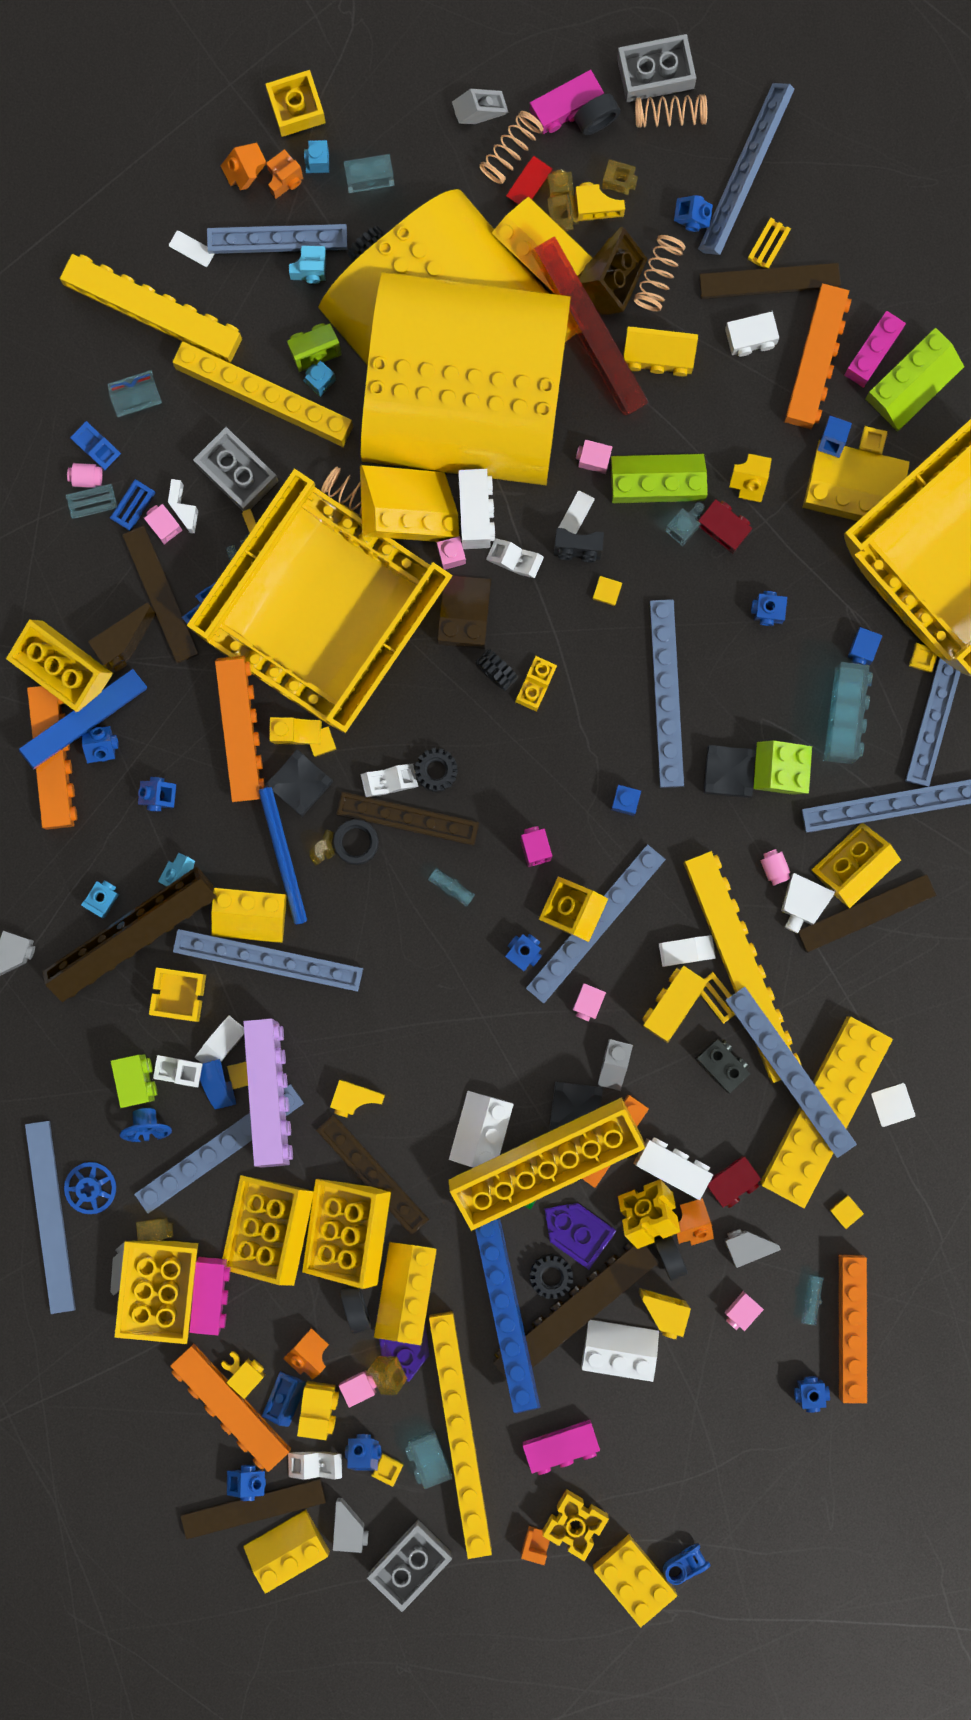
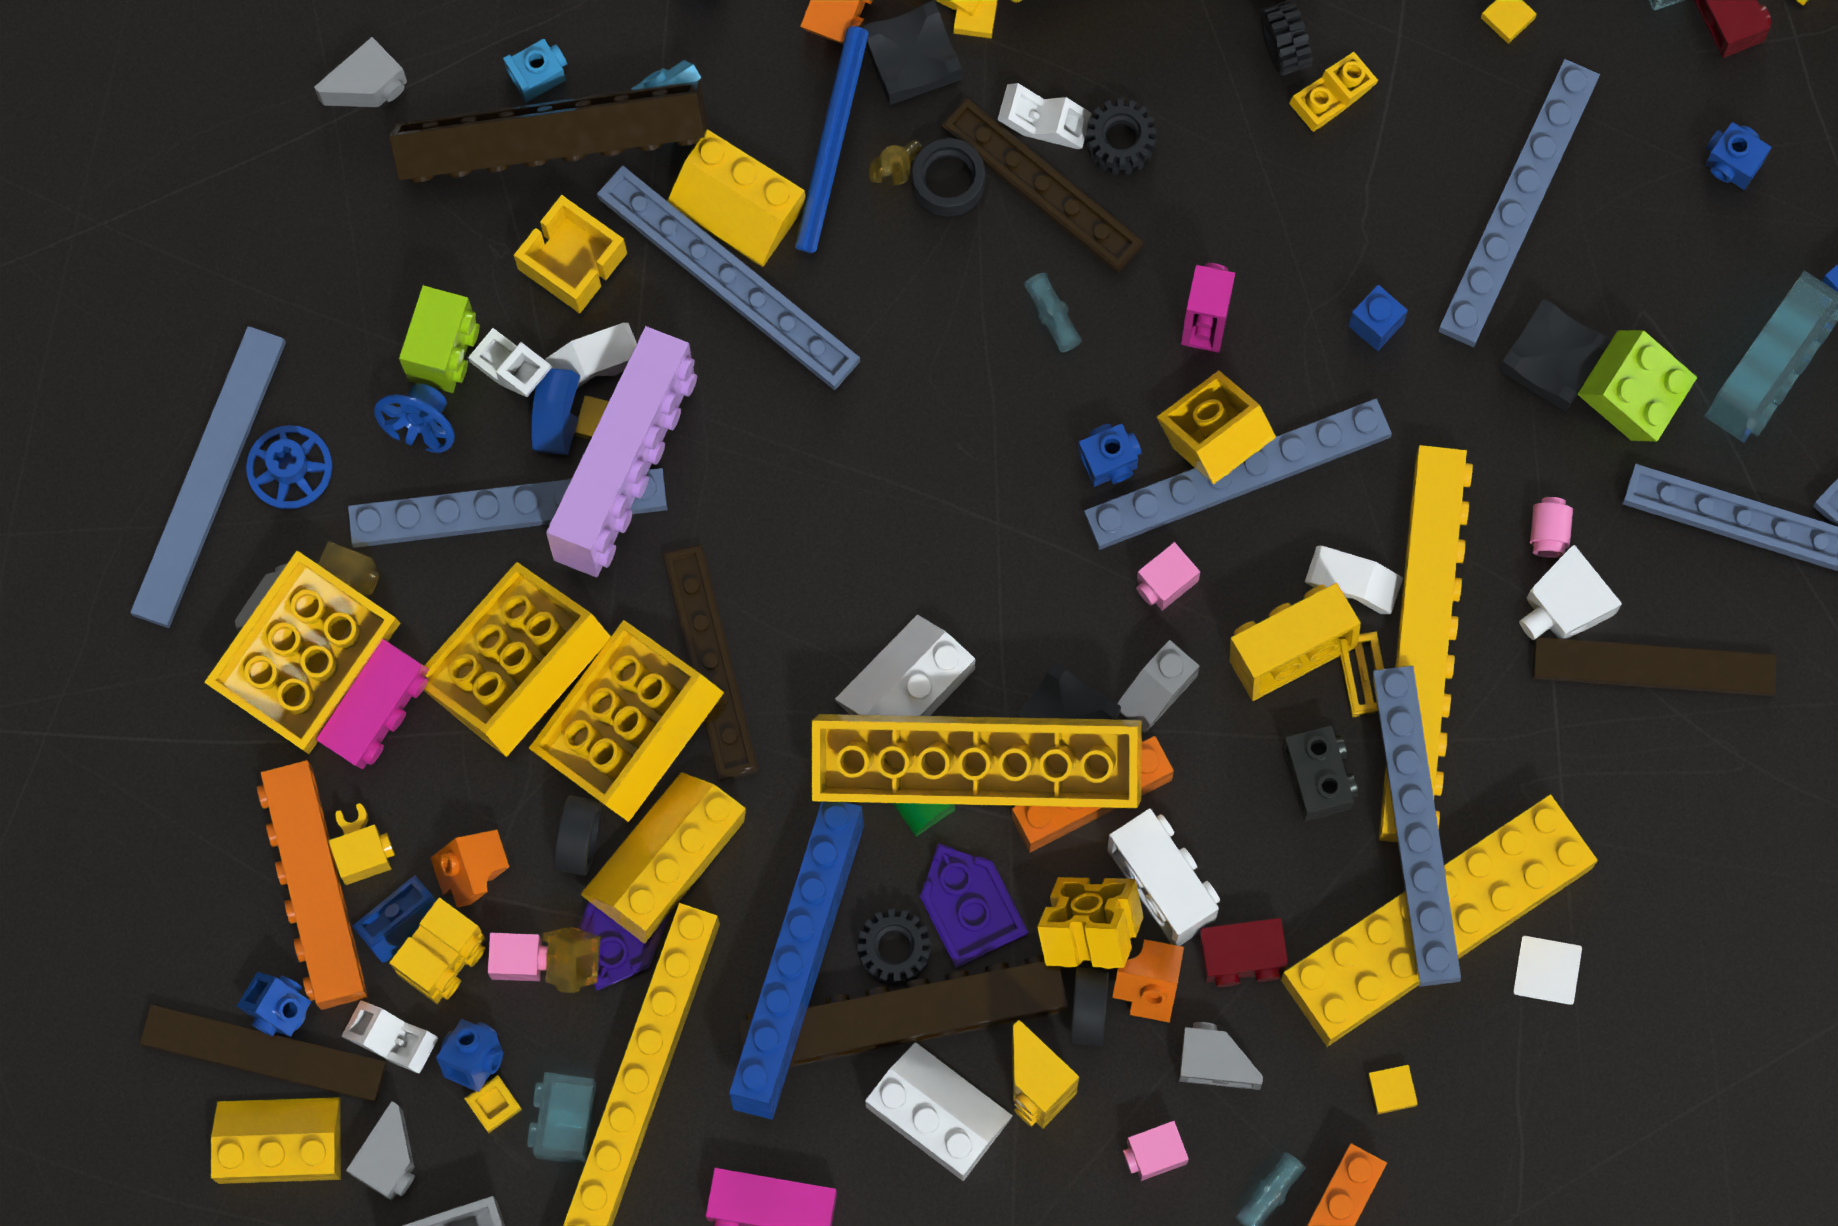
camera: 30 degrees right, 10 degrees down
yellow arch [330,1080,385,1117] -> none
yellow slope [811,823,901,908] -> none

